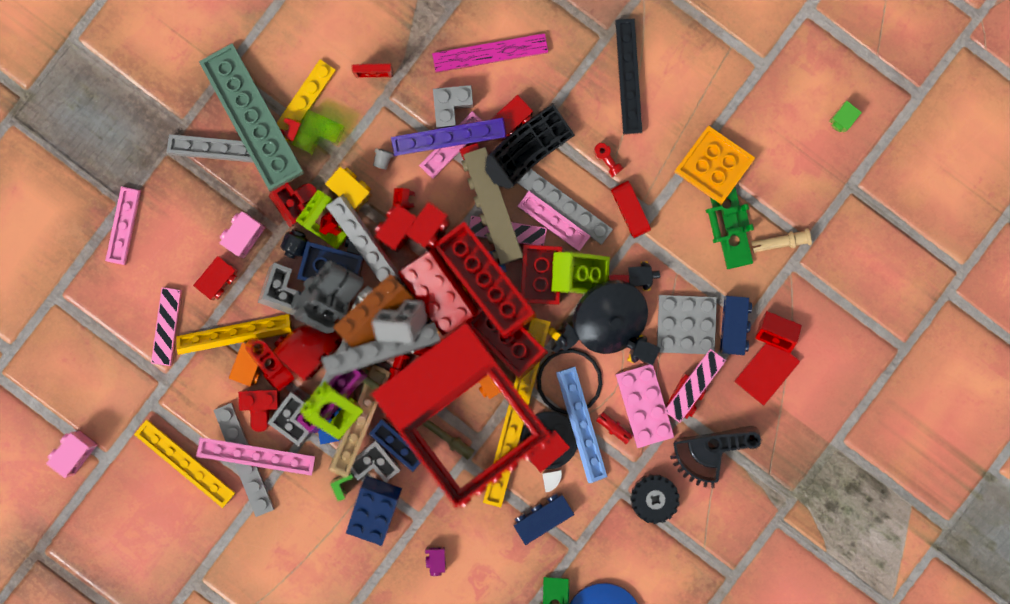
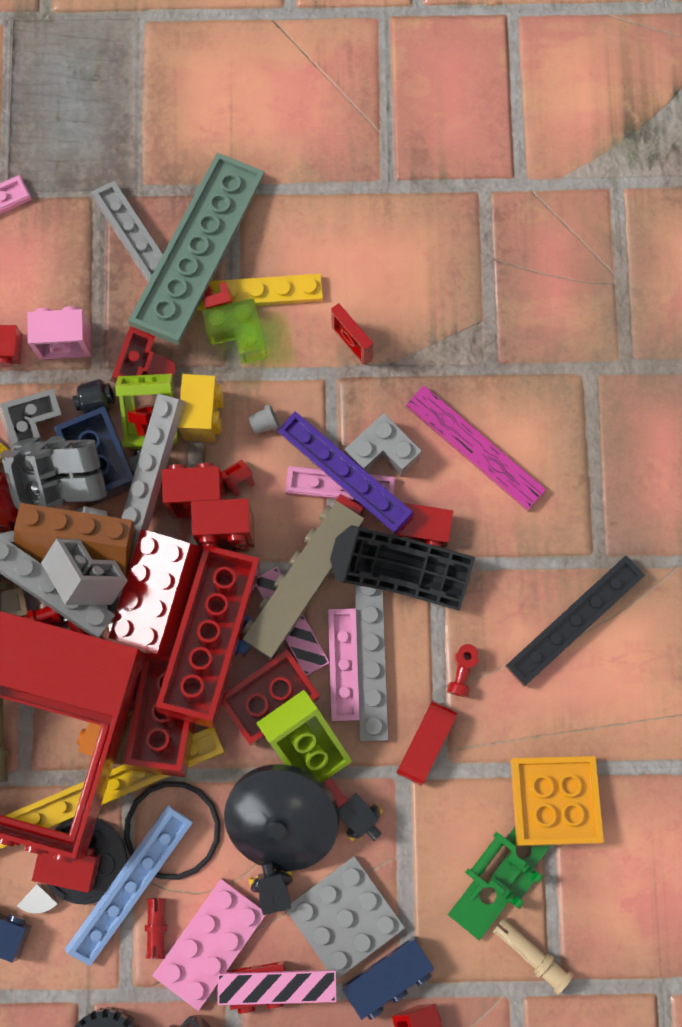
camera: 55 degrees right, 10 degrees down
black piece [548,320,579,354] -> none

